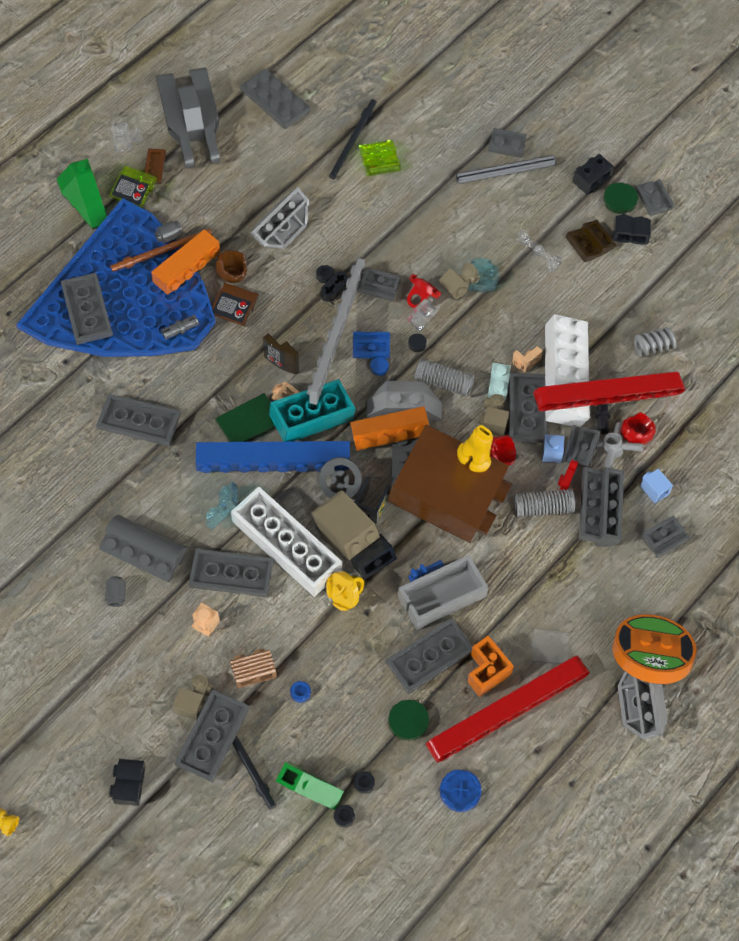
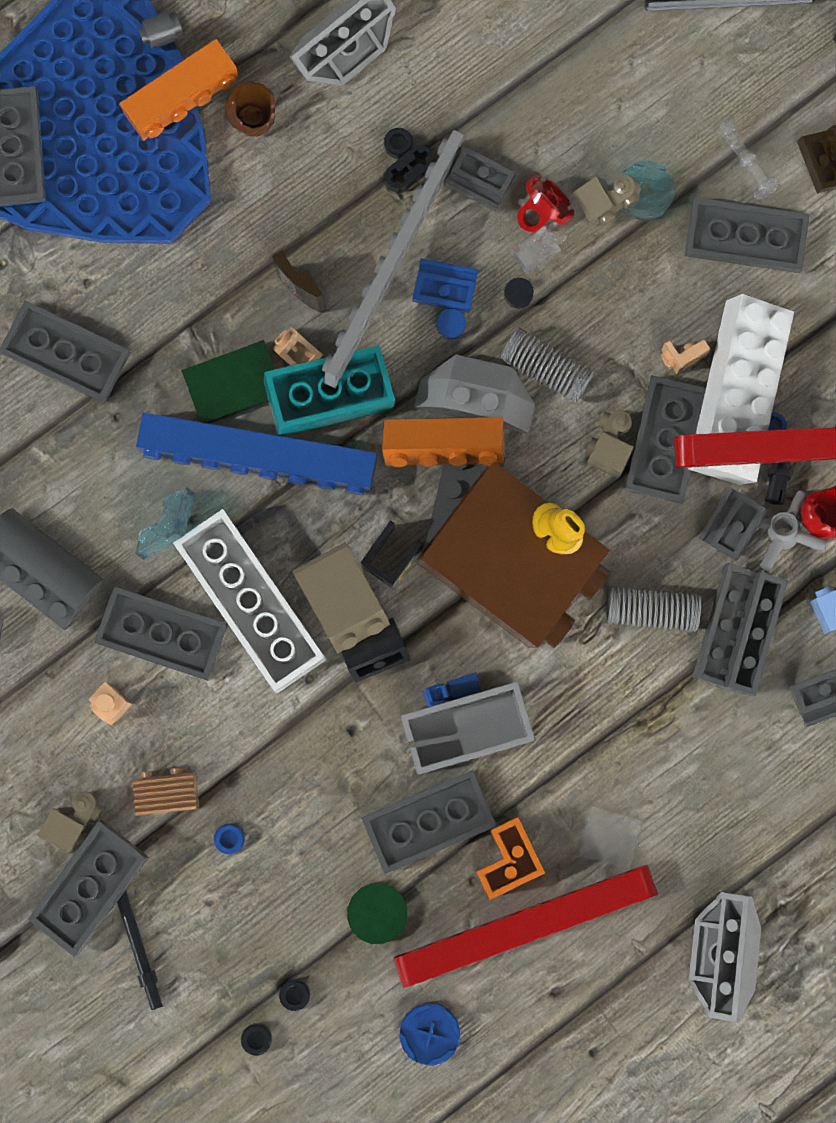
camera: 15 degrees right, 20 degrees up
dark orange bar [110,228,212,272] -> none
dark grey pin [161,315,199,340] -> none
slope [212,283,259,327] -> none
slope [276,761,344,810] -> none
dark grey wheel [319,457,362,498] -> none
yellow tile [326,571,364,611] -> none
light aqua plate [488,363,511,401] -> none
red hair [490,435,516,466] -> none
light blue brick [542,434,564,463] -> none
red plate [557,459,579,495] -> none
orange brick [612,614,697,684] -> none
none -> dark grey plate [685,197,810,273]

